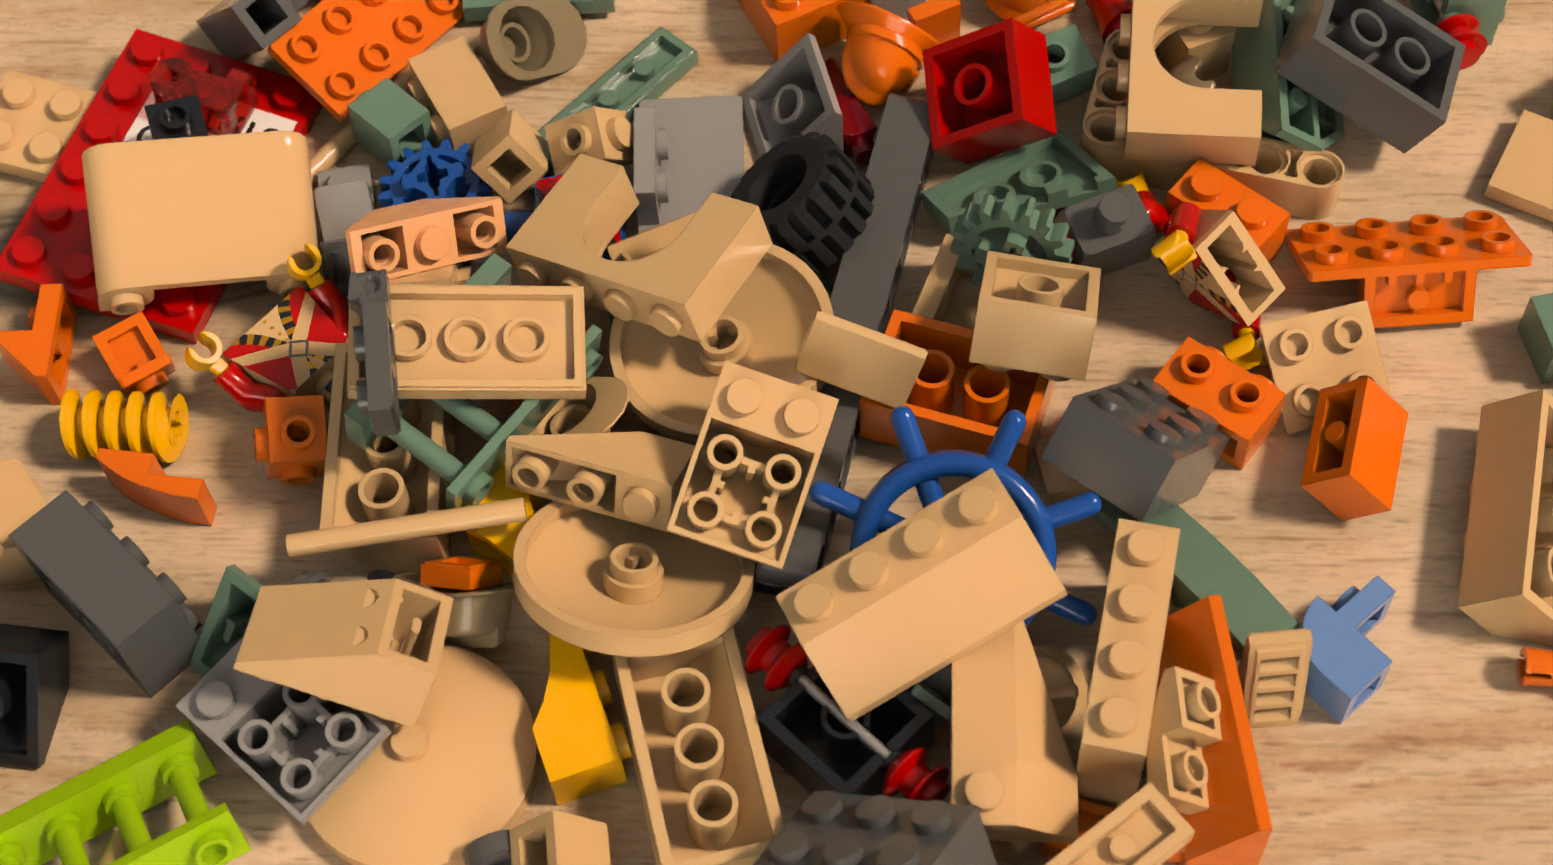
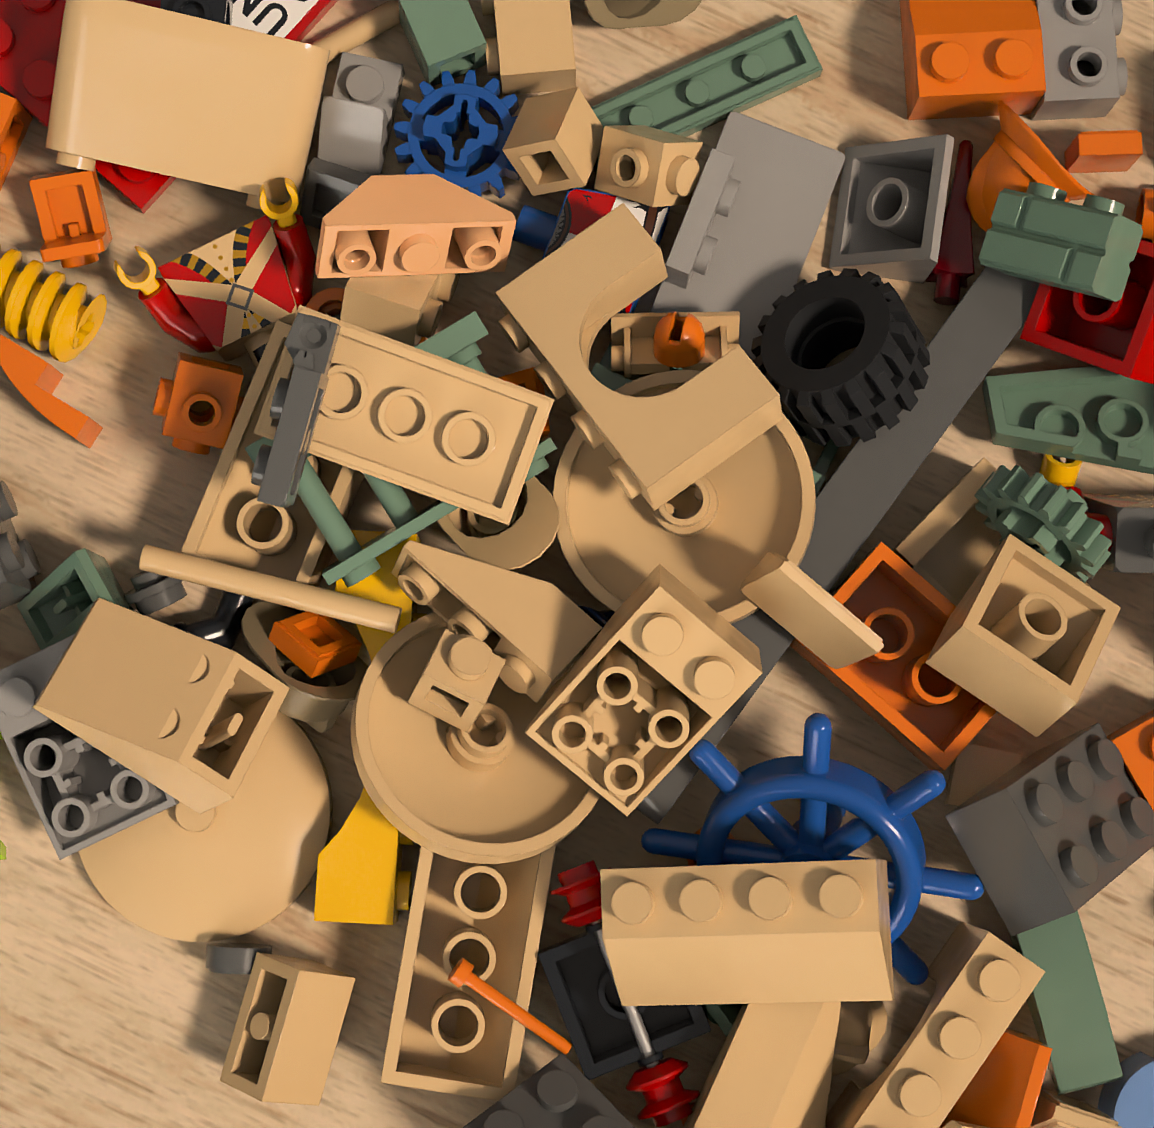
camera: 20 degrees right, 25 degrees up
none -> tan brick [407,629,506,732]
none -> orange piece [447,958,573,1055]
none -> orange hinge [653,311,705,368]
none -> sand green brick [978,182,1143,302]

